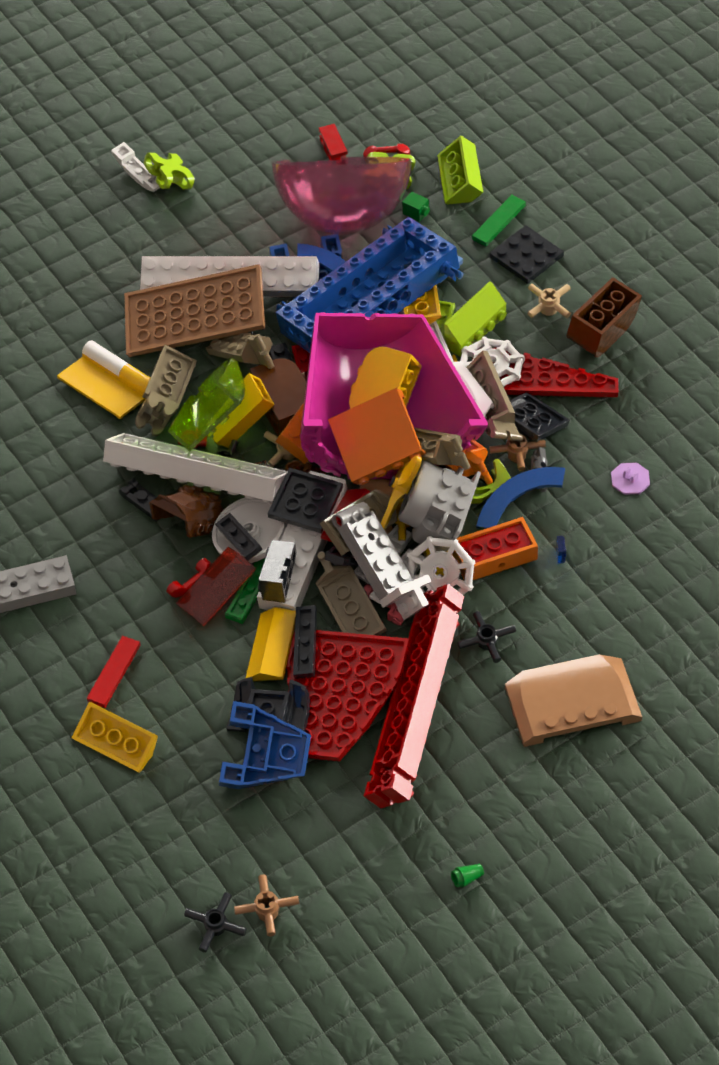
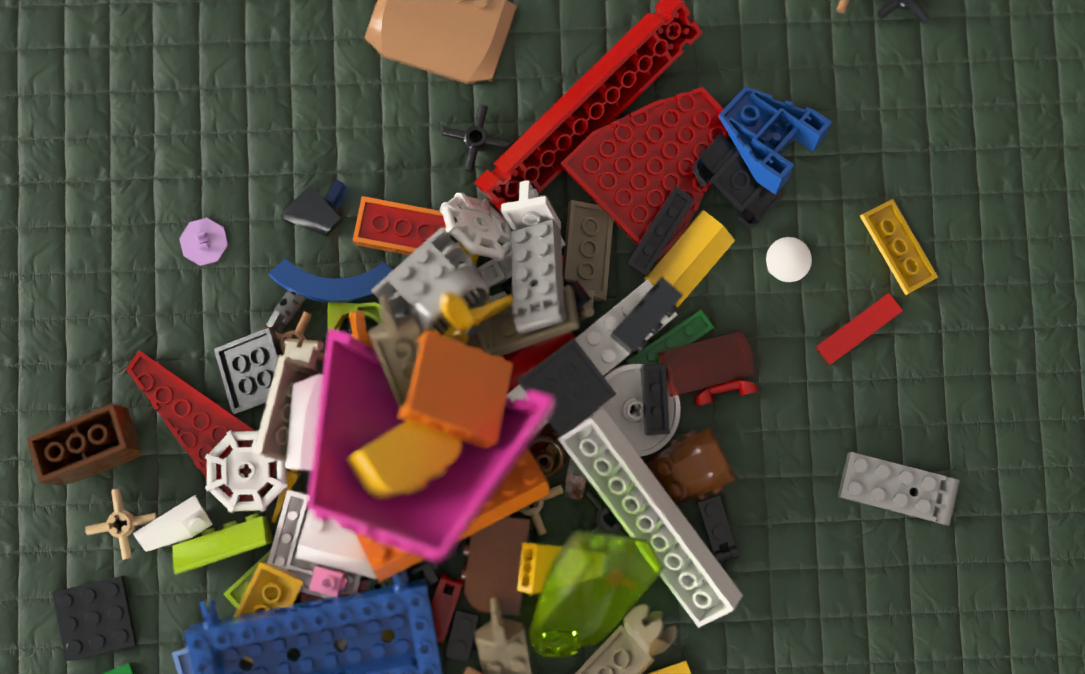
camera: 155 degrees left, 30 degrees up
none -> white slope [133,495,213,552]
none -> black slope [280,185,343,236]
none -> white dish [766,237,812,282]

